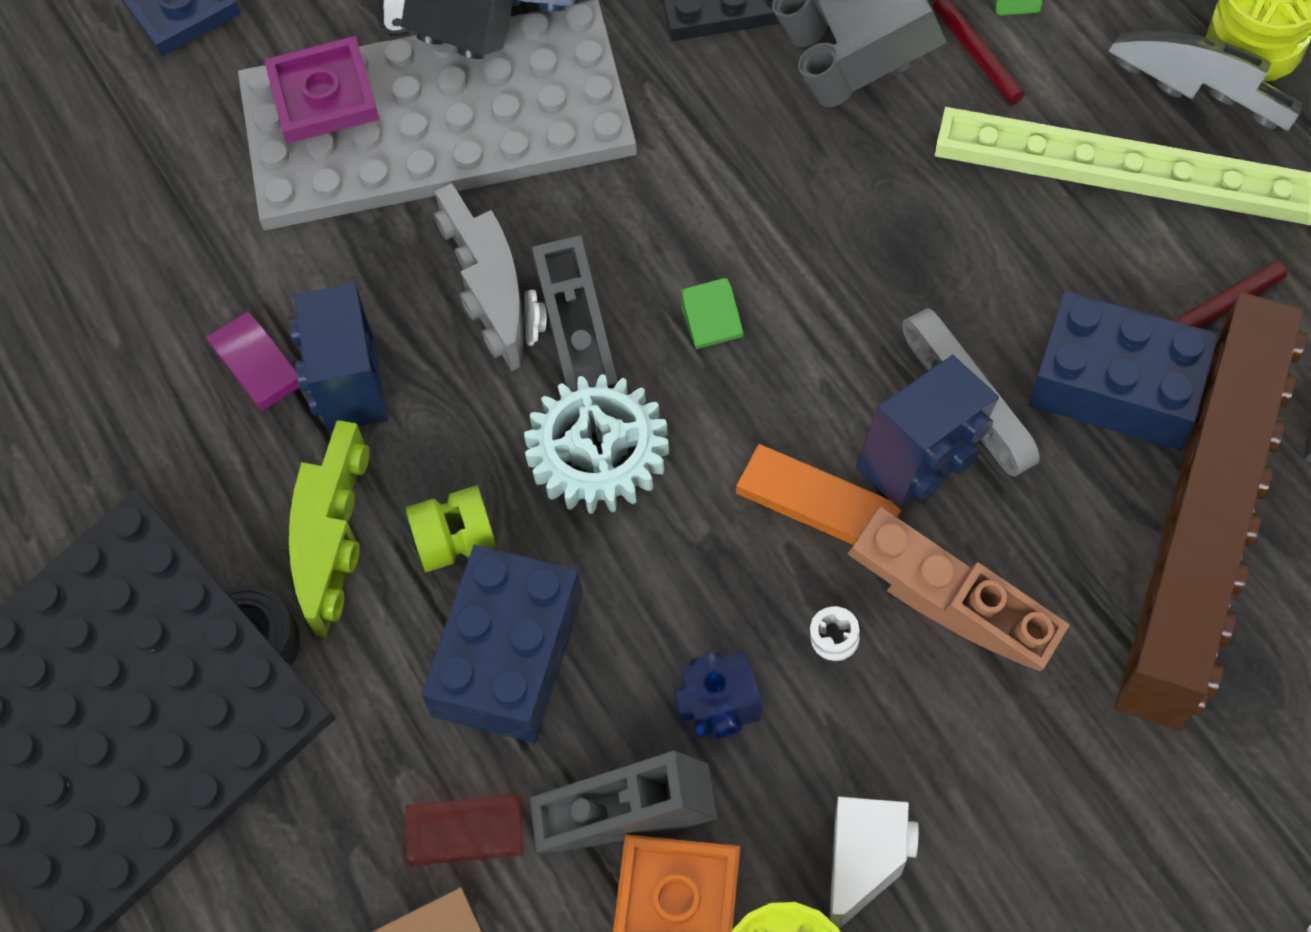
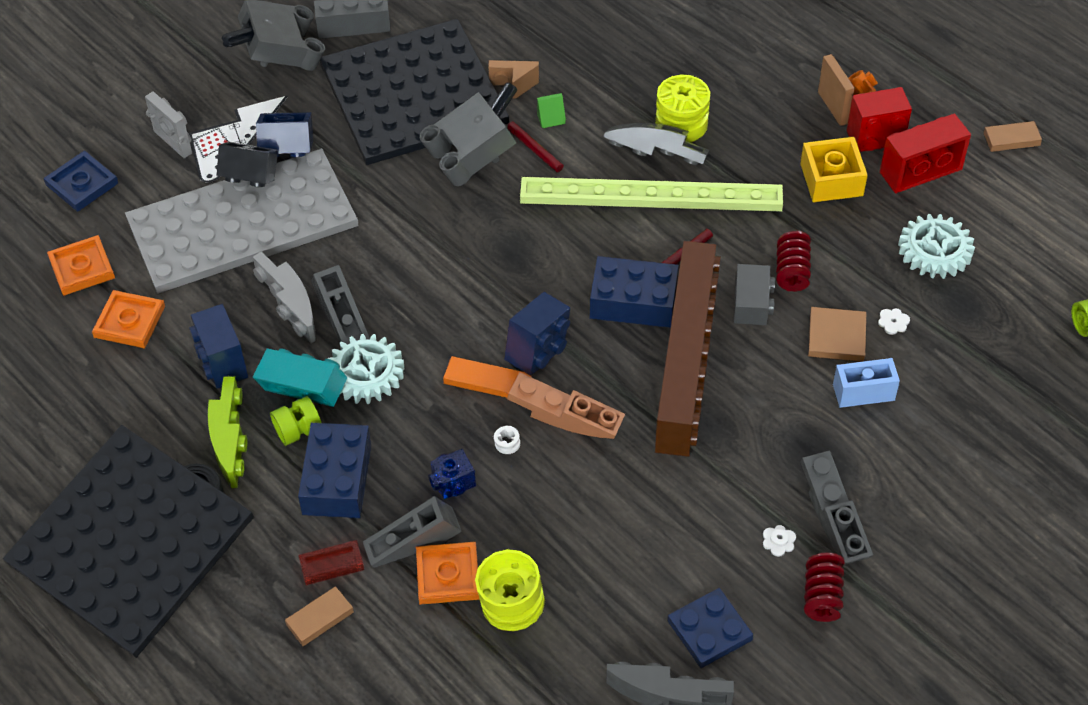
camera: 15 degrees left, 10 degrees down
magenta slope [206,311,300,412] -> none
magenta plate [264,36,380,144] -> none
white plant [523,290,547,346] -> none
bright green slope [681,278,743,350] -> none
white slope [830,797,918,928] -> none
light grey beam [902,308,1040,477] -> none
none -> orange plate [47,235,115,296]
none -> orange plate [92,290,165,348]
none -> teal brick [253,348,348,407]

